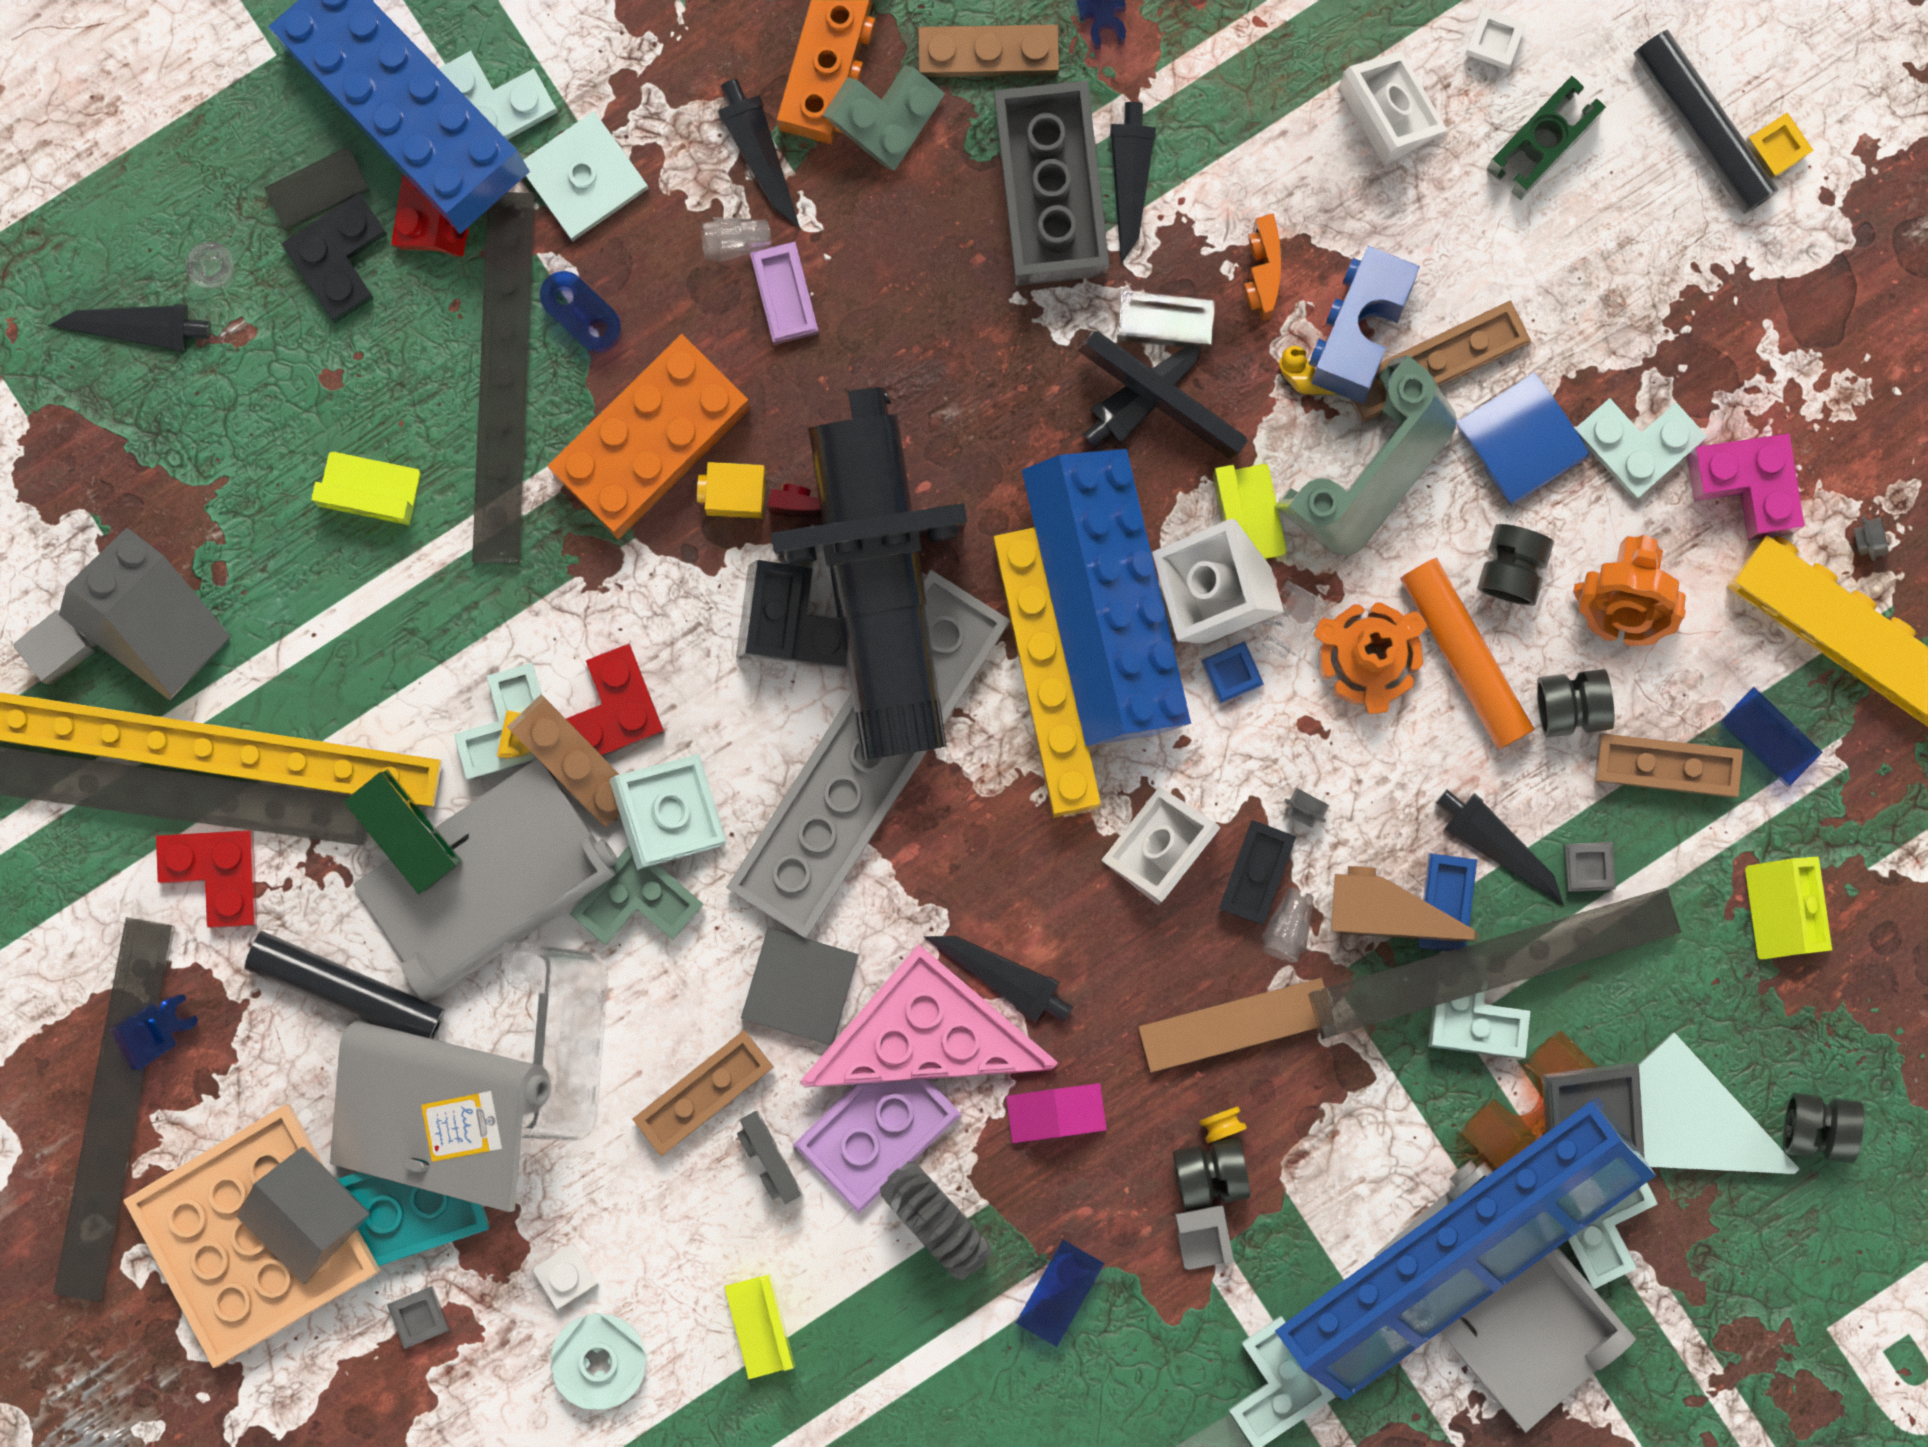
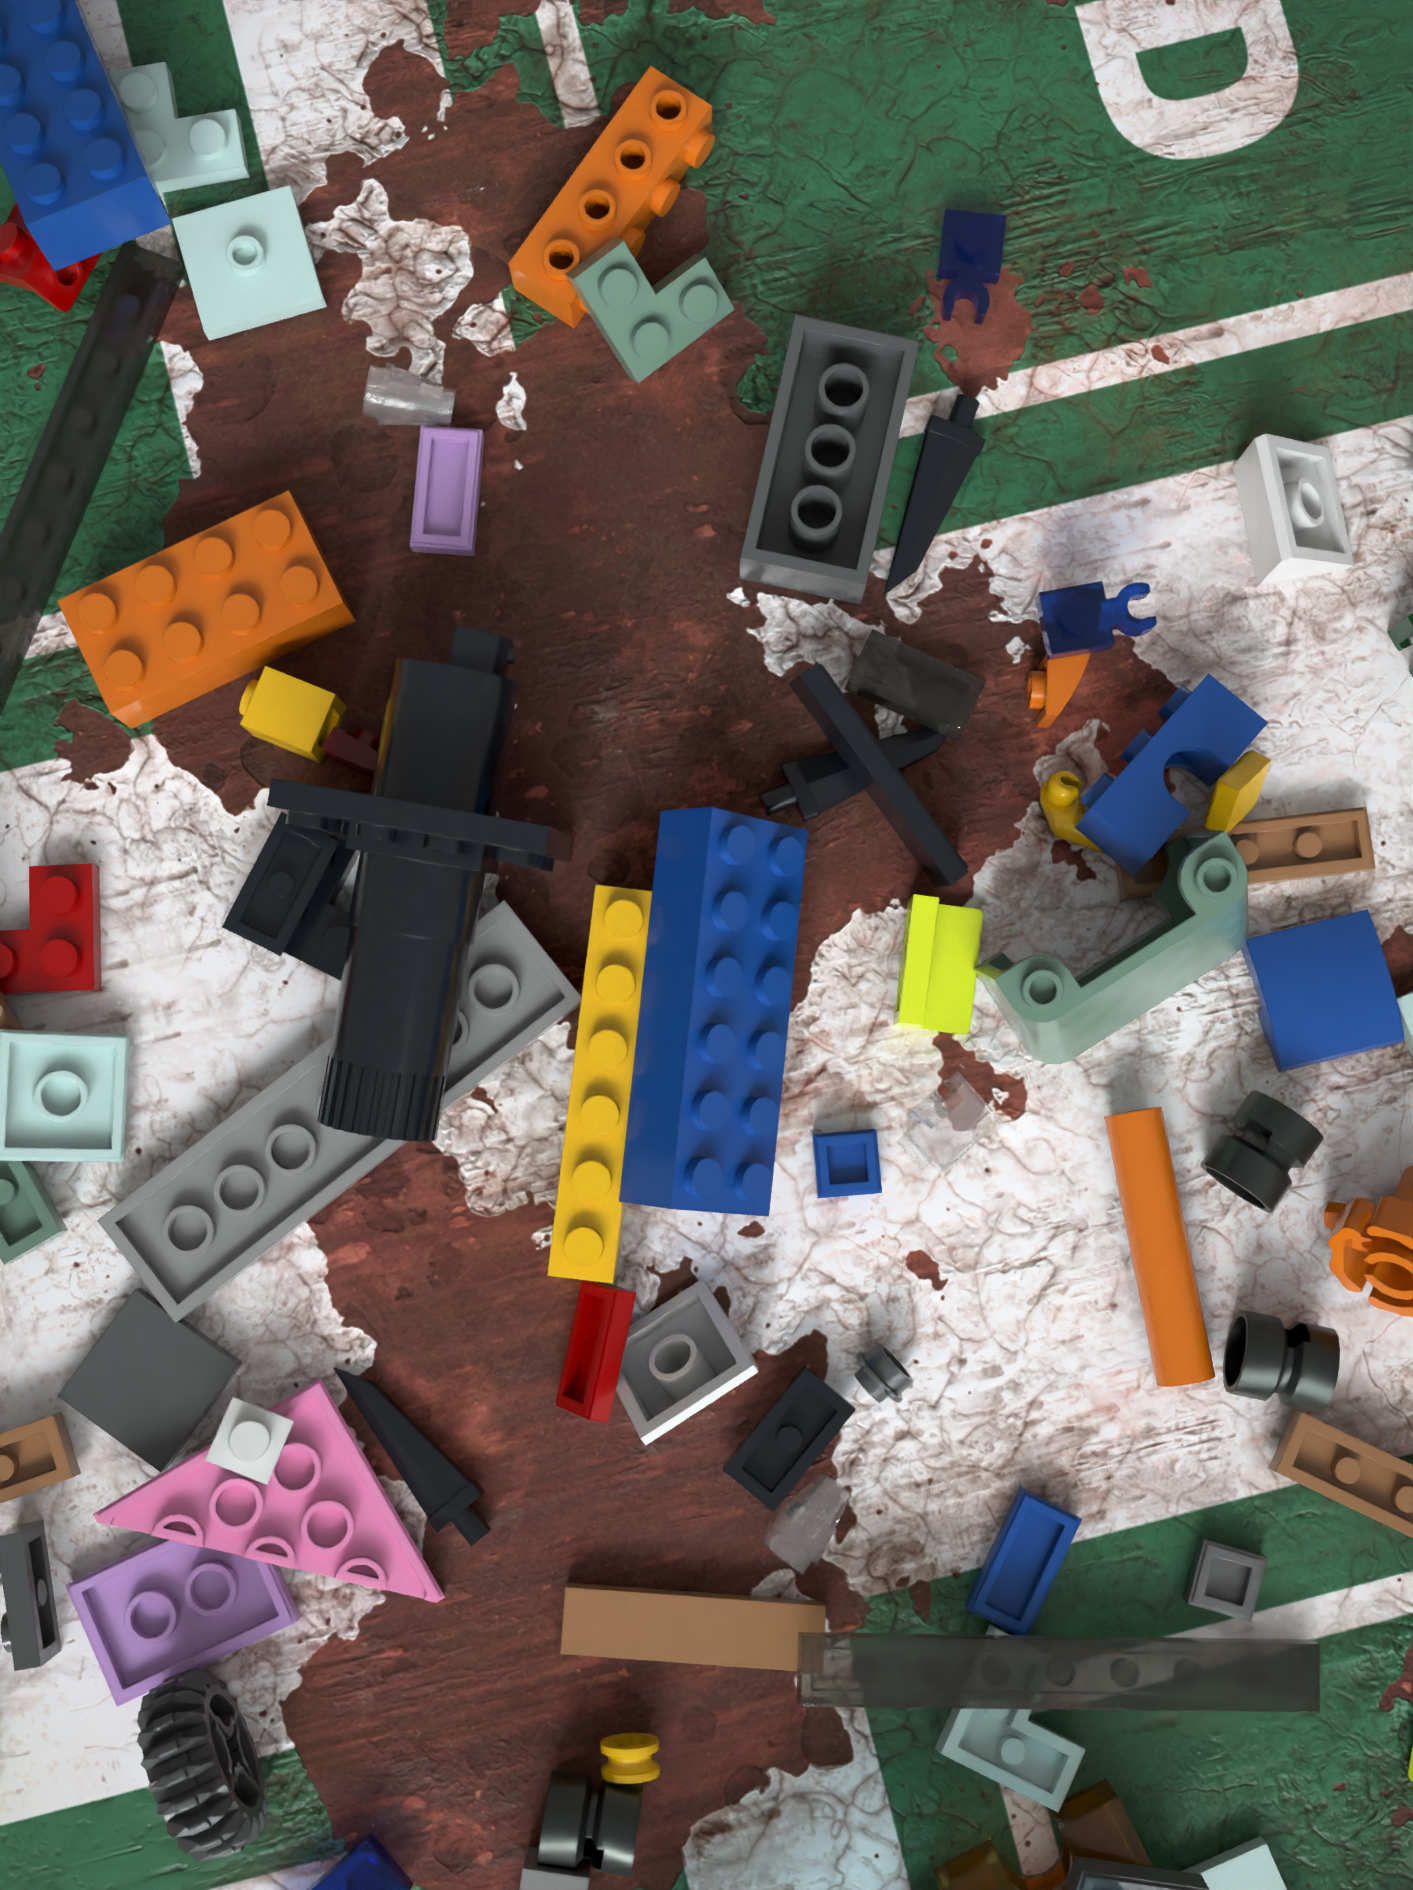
camera: 20 degrees right, 0 degrees up
clear blue plate [540,271,622,352] -> none
black bar [717,78,800,228] -> none
medium nougat plate [918,25,1059,77] -> none
dark pink slope [1006,1083,1107,1143] -> none
white slope [1152,519,1284,644] -> none
orange piece [1313,602,1427,714] -> none
medium nougat slope [1331,866,1480,943] -> none
black bar [1435,789,1564,906] -> none
none -> white plate [205,1396,295,1484]
none -> red tile [555,1280,636,1422]
none -> clear blue plate [1035,581,1157,661]
none -> yellow tile [1204,750,1271,834]

